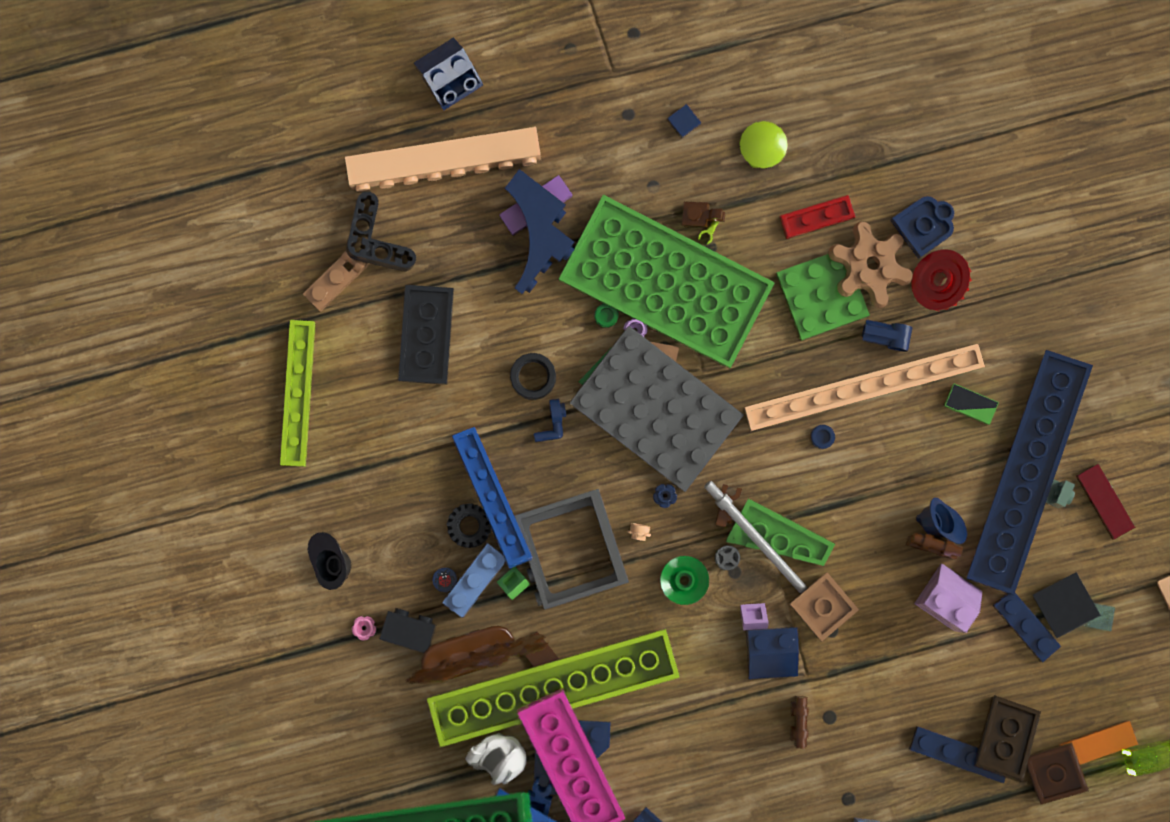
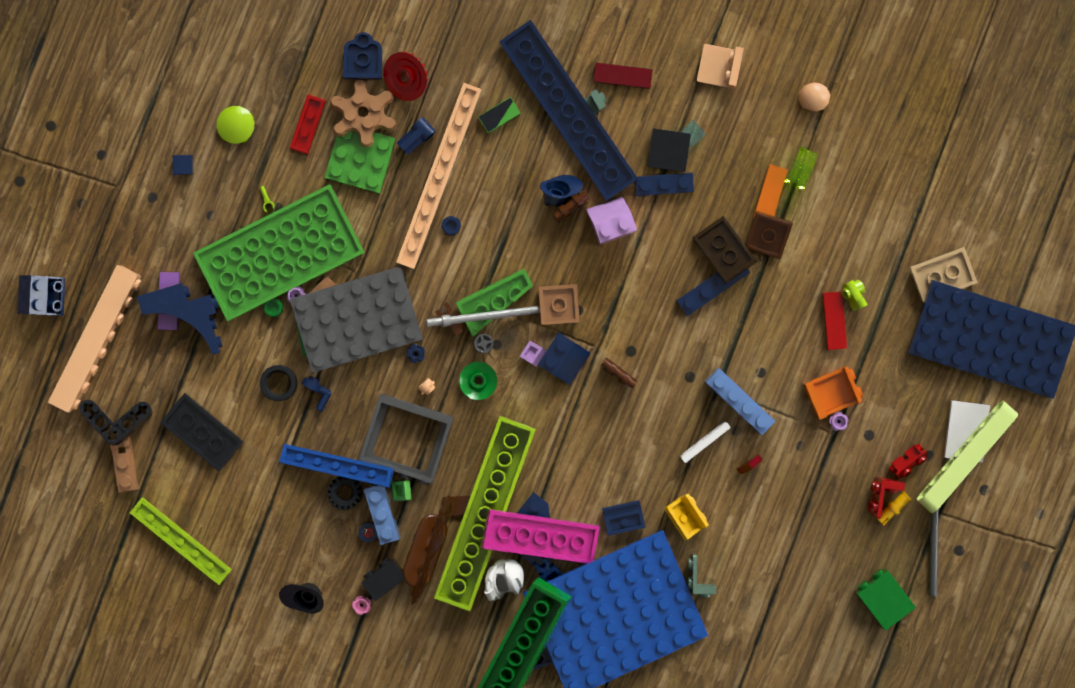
camera: 55 degrees left, 5 degrees up
reddish brown plate [682,201,726,228] -> none

